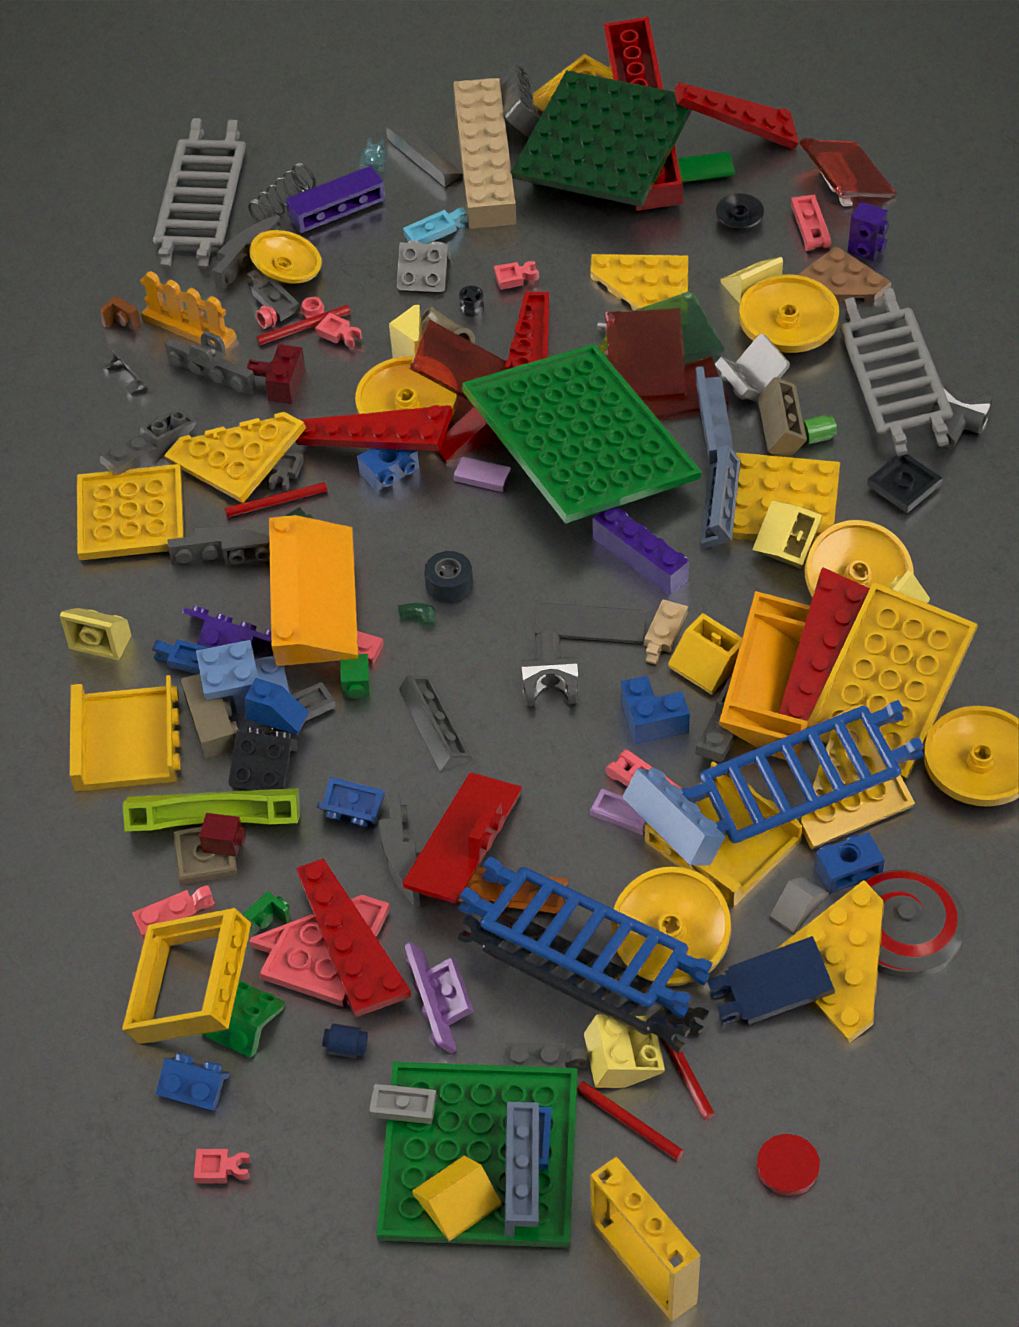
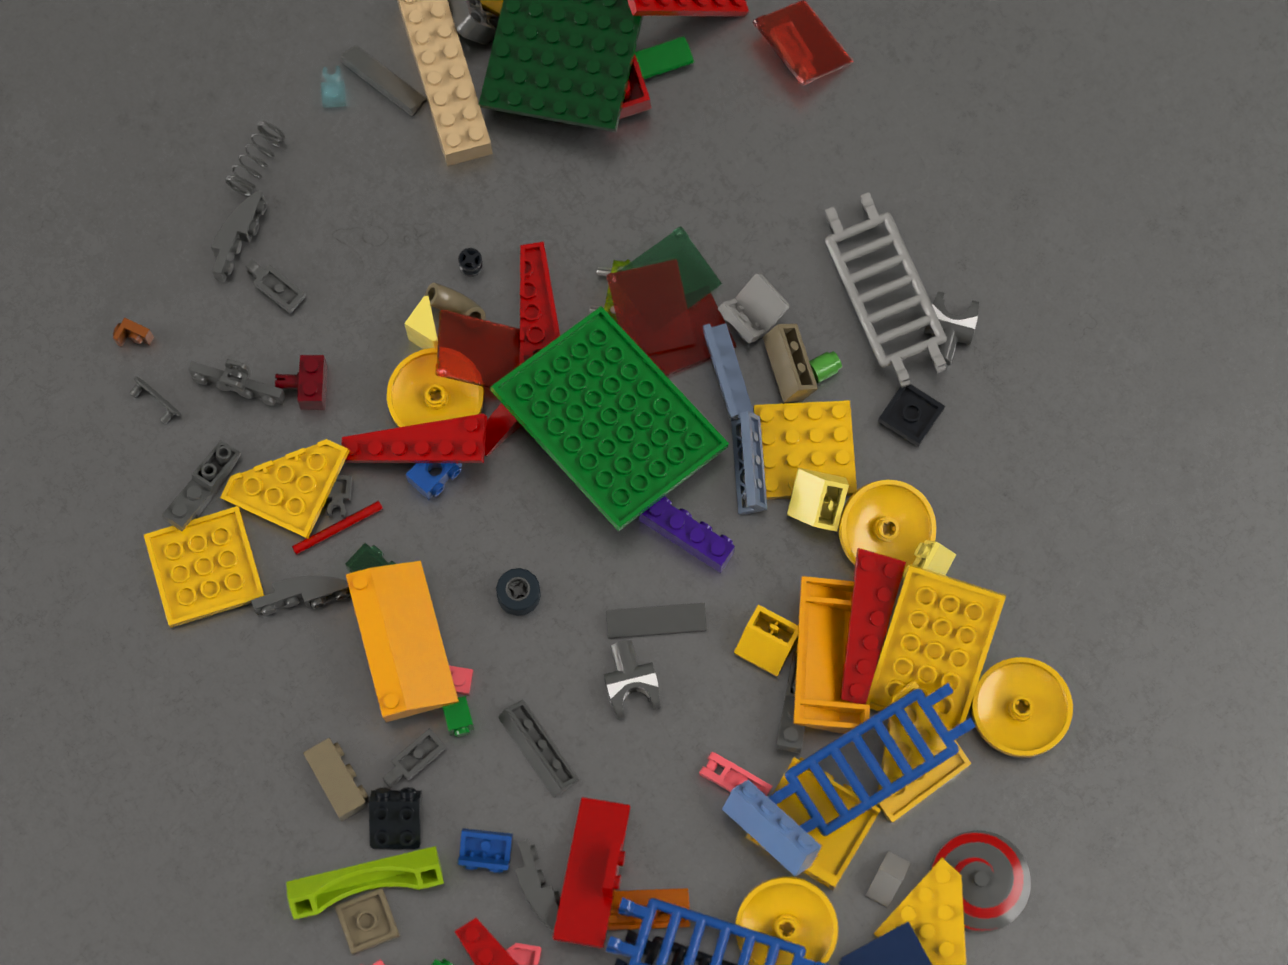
camera: 15 degrees left, 20 degrees up
light yellow slope [60,608,131,660] -> none
yellow panel [70,675,181,792] -> none
light orange fence [140,271,237,350] -> none
blue plate [152,639,209,674] -> none
light grey bar [153,118,246,270] -> none
dark purple bracket [182,605,272,650] -> none
medium blue bracket [196,640,289,715] -> none
dark red brick [199,813,246,857] -> none
blue slope [245,678,309,735] -> none
yellow dish [250,230,322,284] -> none
coral plate [256,305,278,329] -> none
red bar [256,305,351,346] -> none
dark purple brick [286,166,385,233] -> none
coral plate [301,297,325,319] -> none
coral plate [315,313,362,347] -> none
light grey bracket [397,241,451,293] -> none
clear green arm [398,602,436,623] -> none
medium azure plate [403,207,468,244] -> none
lavender tile [454,457,511,492] -> none
coral plate [494,261,539,290] -> none
lavender tile [590,789,647,835] -> none
yellow plate [591,254,688,332] -> none
blue brick [621,676,690,745] -> none
tan plate [644,599,688,665] -> none
black dish [716,193,764,229] -> none
light yellow slope [720,257,783,304] -> none
yellow dish [739,274,839,353] -> none
coral plate [791,194,831,251] -> none
medium nougat plate [798,246,891,302] -> none
blue brick [814,832,885,895] -> none
dark purple brick [847,202,889,261] -> none

